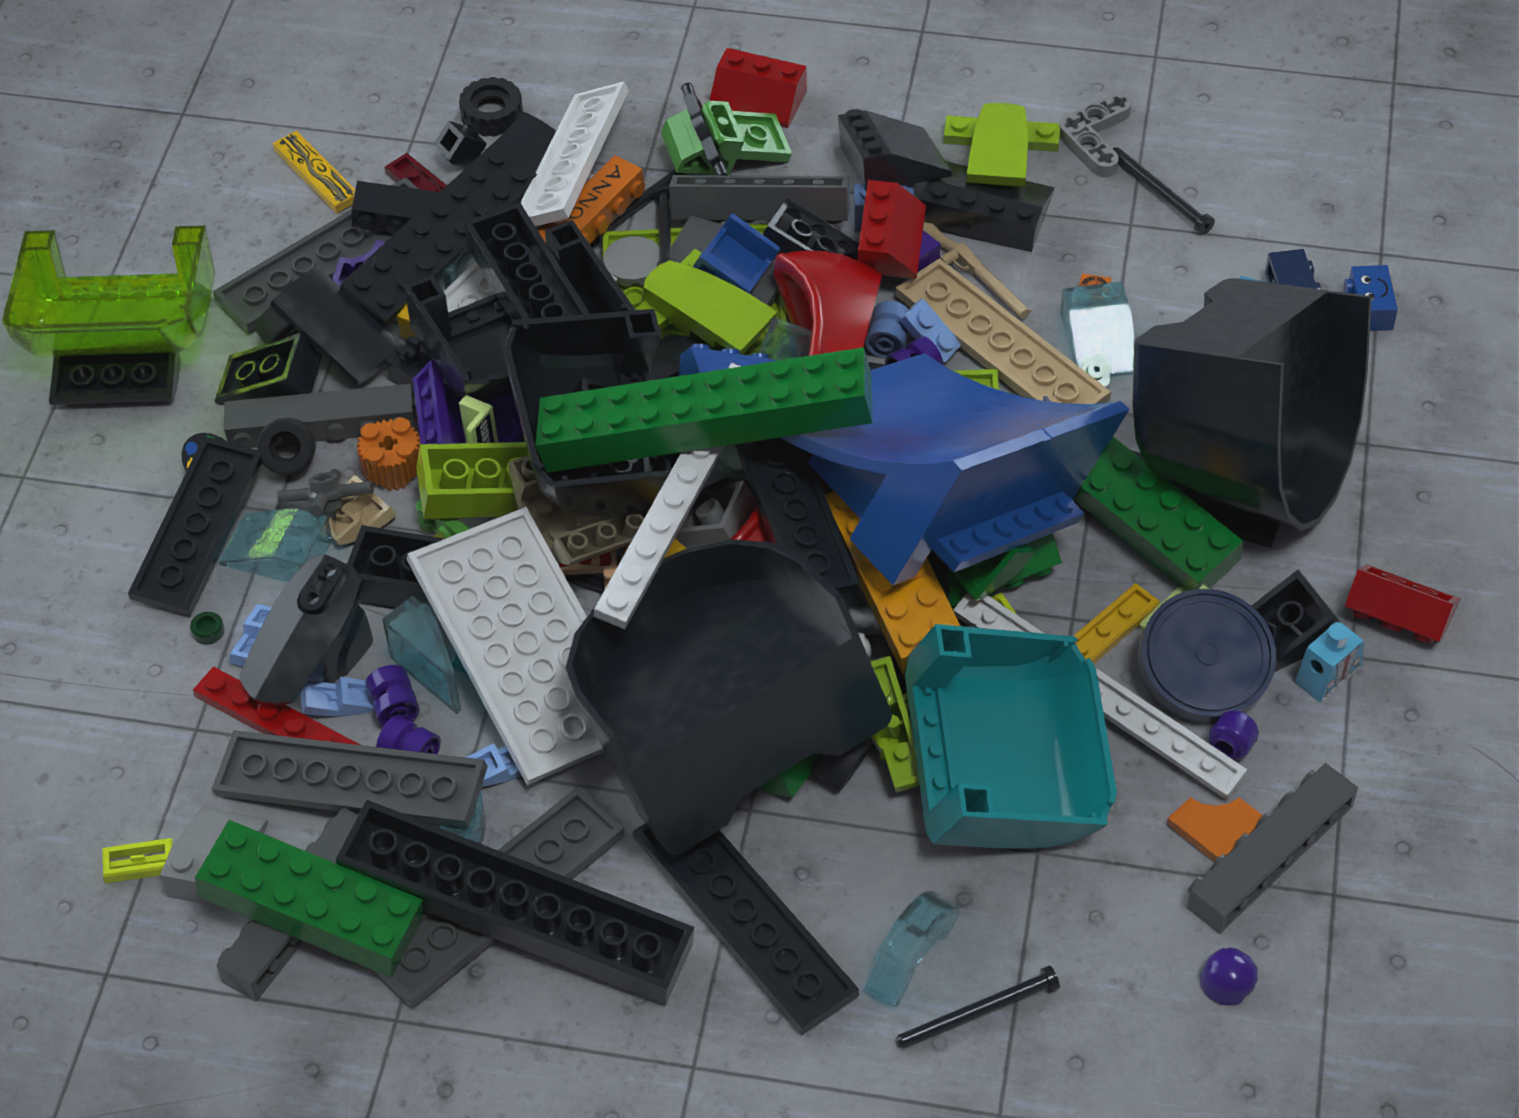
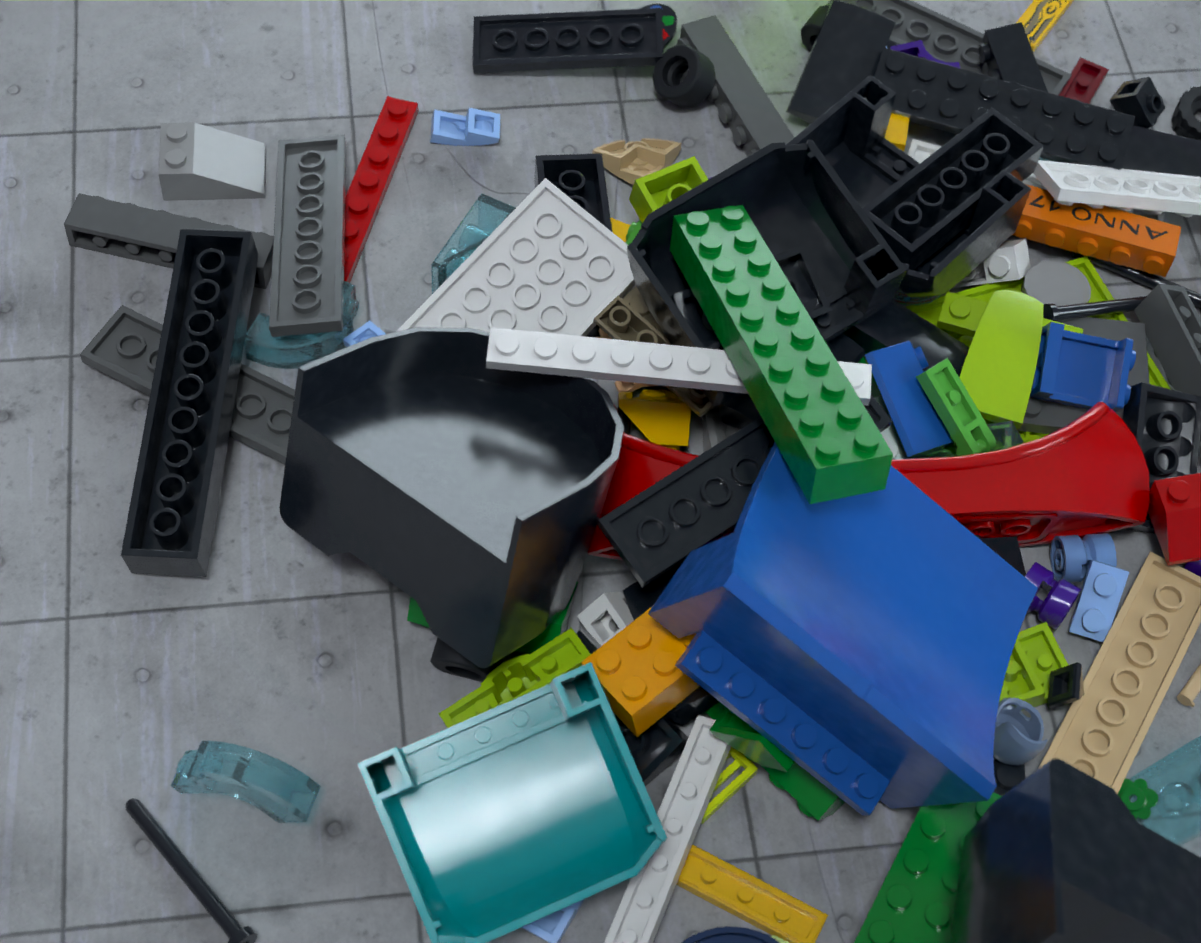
camera: 65 degrees right, 5 degrees up
neon yellow tile [102,838,174,884] -> none
dark green tile [190,612,225,645] -> none
green brick [195,820,423,977] -> none
black slope [214,333,322,405] -> none
clear light blue slope [219,508,333,583] -> none
black piece [239,554,373,705] -> none
dark grey bar [277,469,374,517] -> none
light blue slope [300,677,374,716] -> none
orange brick [357,417,421,491] -> none
dark purple wheel [365,665,420,727] -> none
dark purple wheel [376,715,441,754] -> none
black plate [633,823,859,1035] -> none
none -> bright green plate [916,358,996,456]
none -> black slope [1048,662,1084,709]

